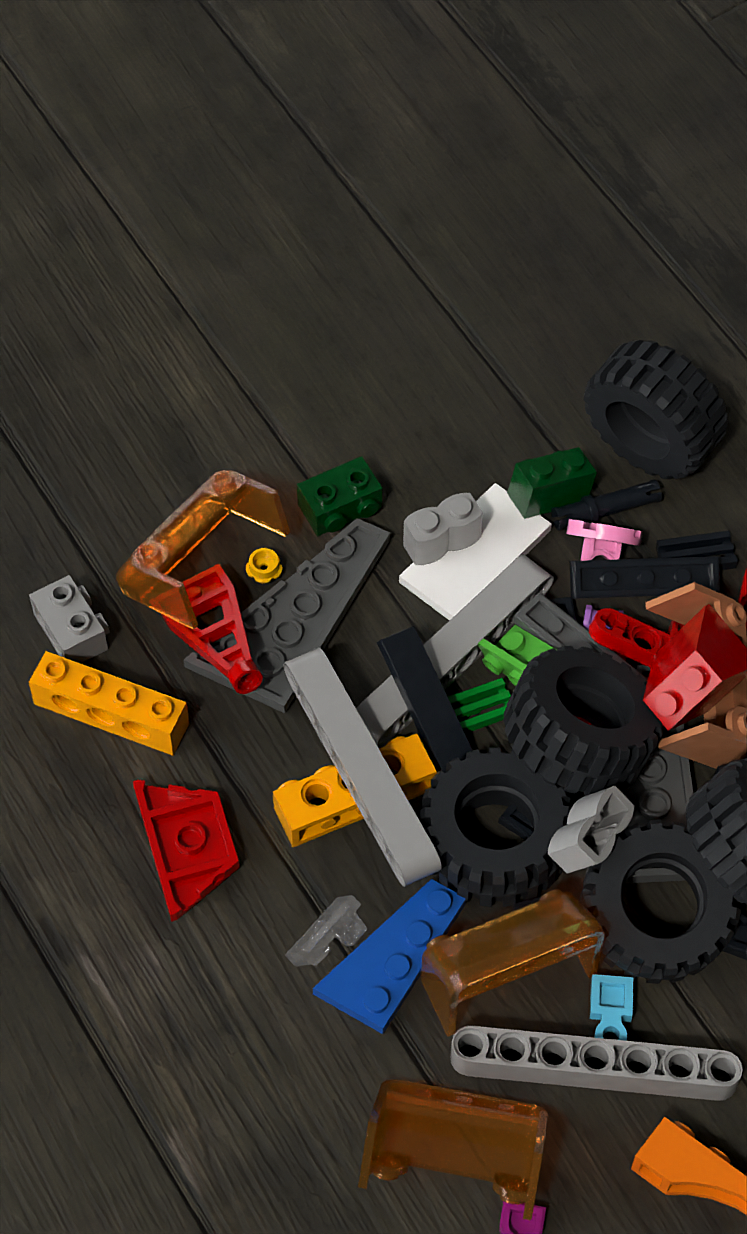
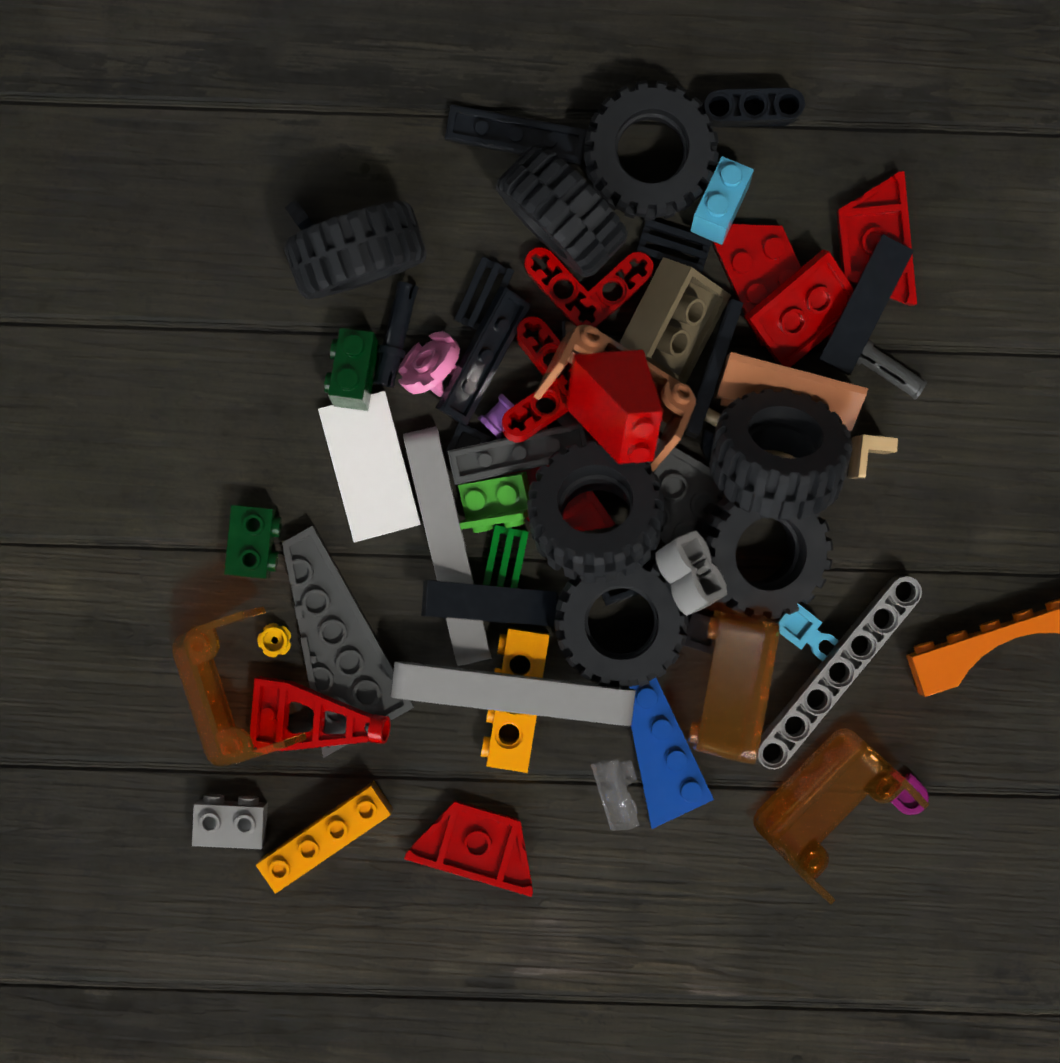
camera: 60 degrees left, 30 degrees up
light grey brick [403,493,483,565] -> none

